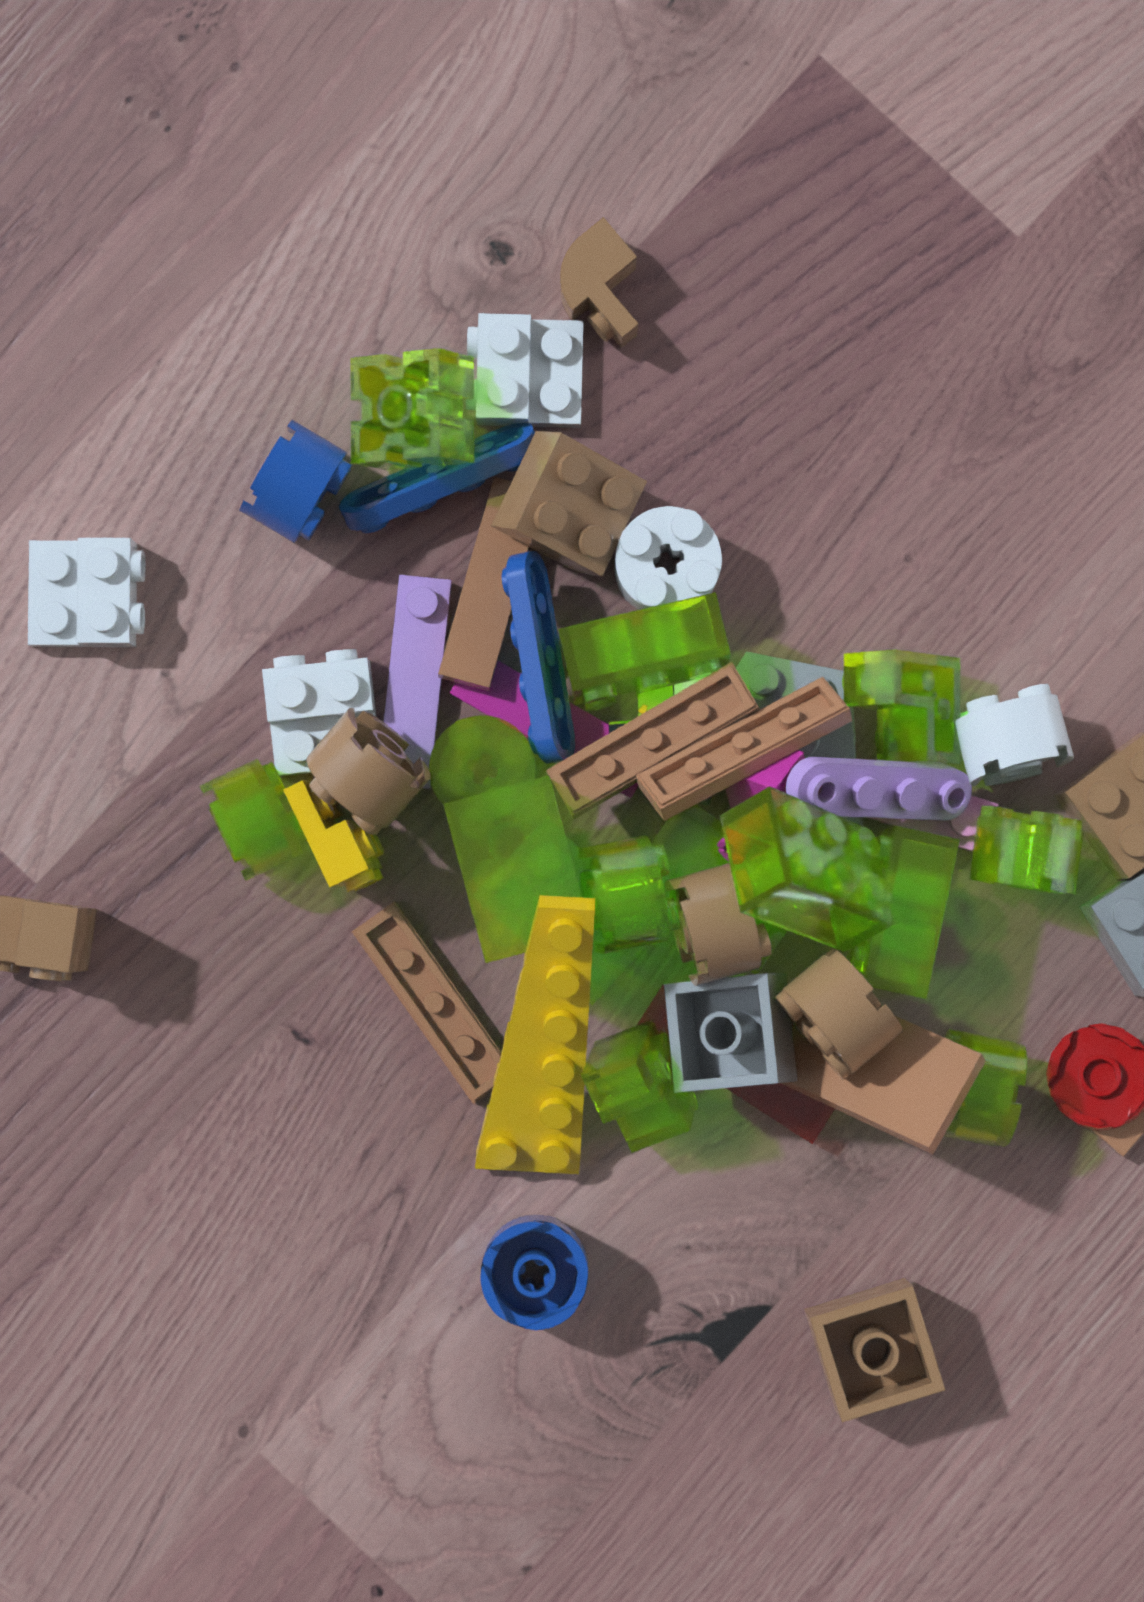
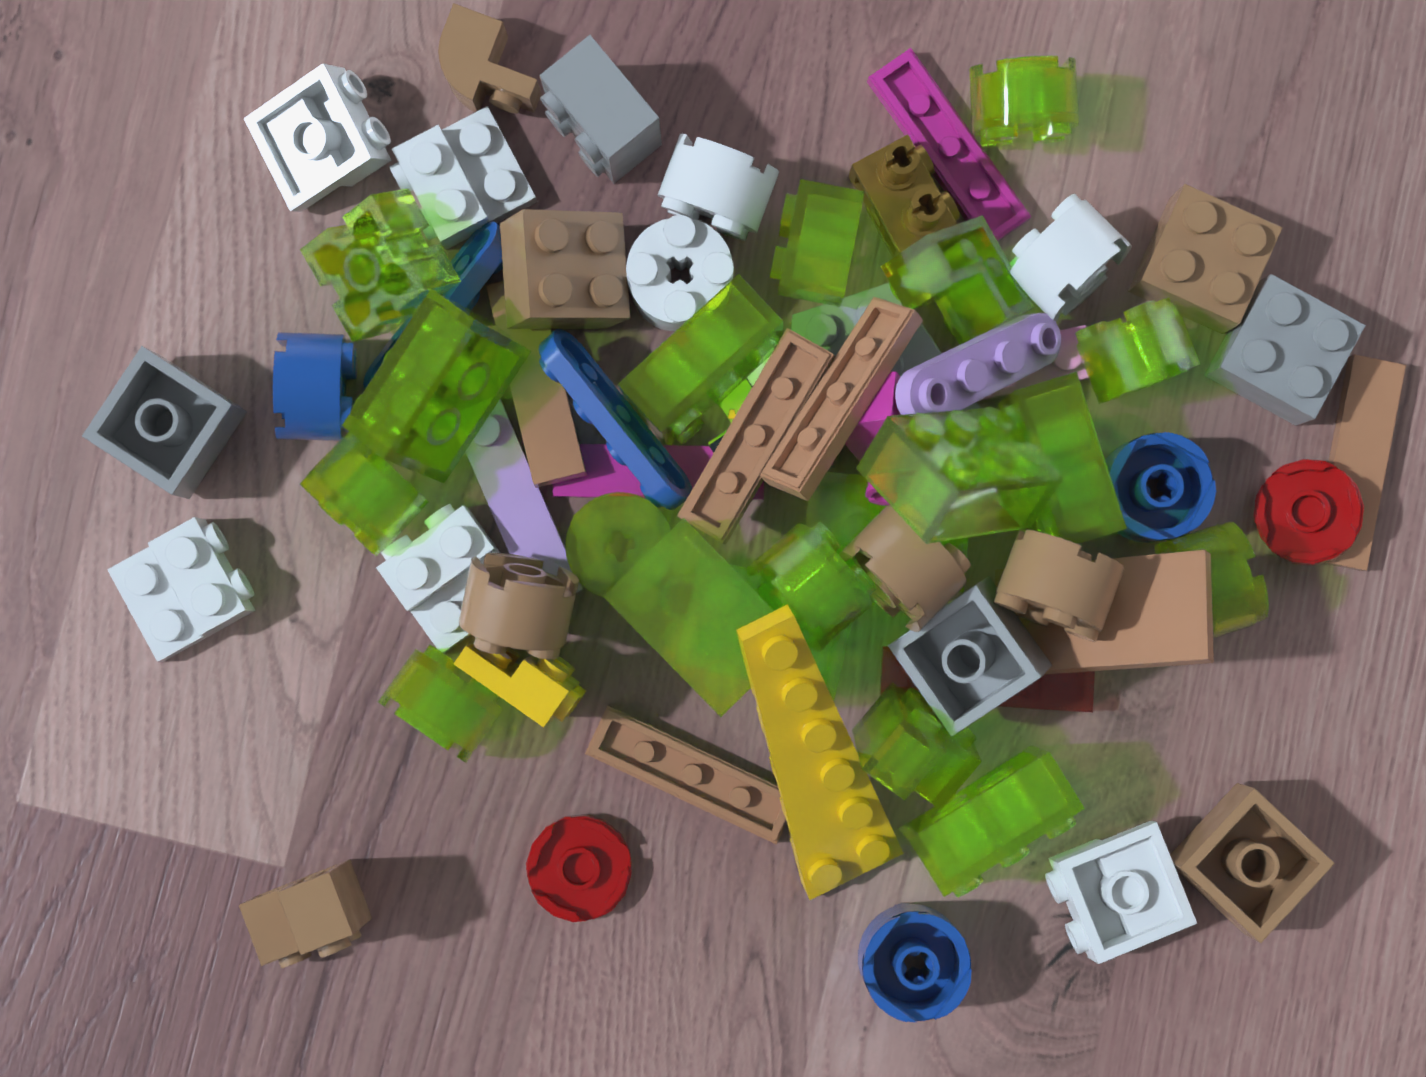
camera: 30 degrees left, 0 degrees up
none -> light grey brick [82,346,247,499]
none -> white plate [244,64,391,212]
none -> clear neon green brick [300,429,429,556]
none -> clear neon green brick [342,288,531,484]
none -> red tile [526,814,632,922]
none -> light grey brick [539,35,662,184]
none -> white brick [658,134,779,241]
none -> clear neon green brick [770,179,865,307]
none -> pearl gold brick [848,135,960,267]
none -> dark pink tile [867,48,1031,250]
none -> clear neon green brick [898,745,1085,897]
none -> clear neon green brick [969,56,1079,147]
none -> white plate [1045,821,1197,964]
none -> blue brick [1095,432,1216,543]

